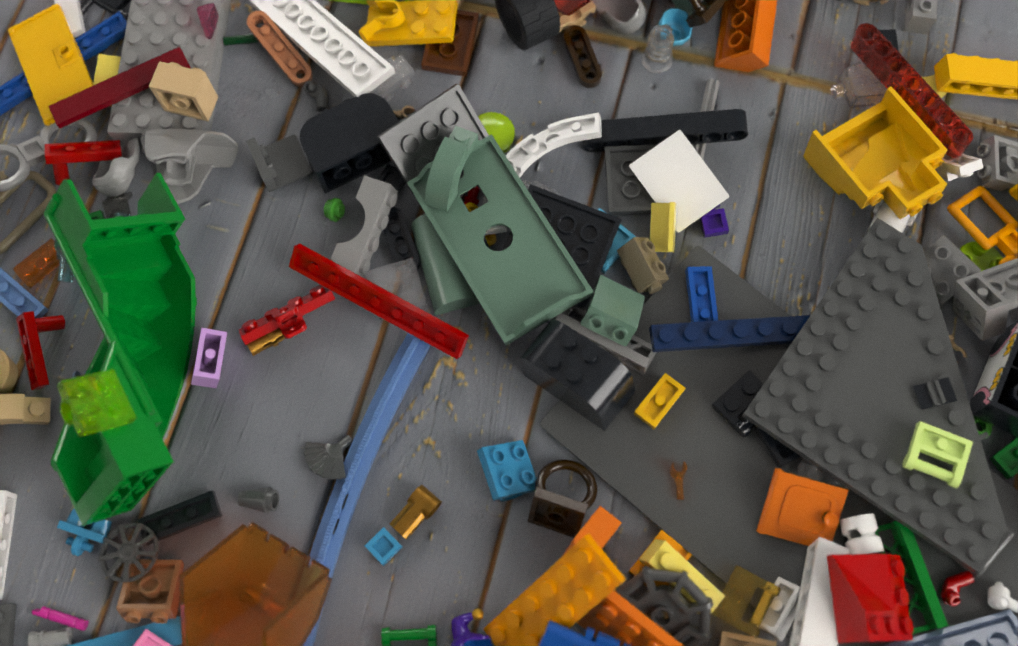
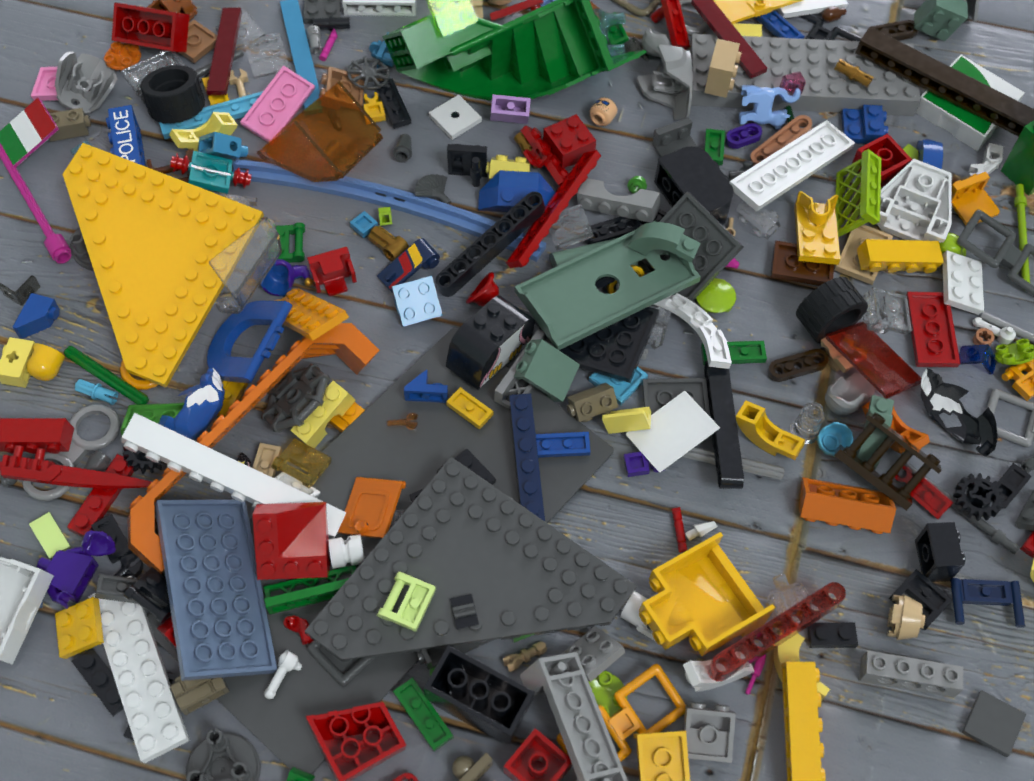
camera: 85 degrees right, 10 degrees down
dark brown tile [527,459,597,538] -> none
none -> red panel [307,246,357,296]
none -> black pin [313,16,350,31]
none -> yellow plate [363,92,386,124]
none -> dark blue door [377,238,440,293]
none -> lime piece [378,207,392,226]
none -> blue slope [404,370,448,403]
none -> white tile [429,95,482,140]
none -> black beam [435,192,545,297]
none -> black plate [447,144,487,187]
none -> red hat [466,272,499,307]
none -> blue wedge [478,170,556,212]
none -> light yellow brick [486,155,531,179]
none -> red brick [543,114,596,169]
none -> light nougat head [589,97,618,126]
none -> red wheel [672,507,687,552]
none -> white bar [685,521,718,541]
none -> green plate [701,341,767,365]
none -> green plate [704,129,725,166]
none -> dark purple plate [725,123,762,149]
none -> yellow arch [736,400,805,460]
none -> light blue animal [739,85,801,130]

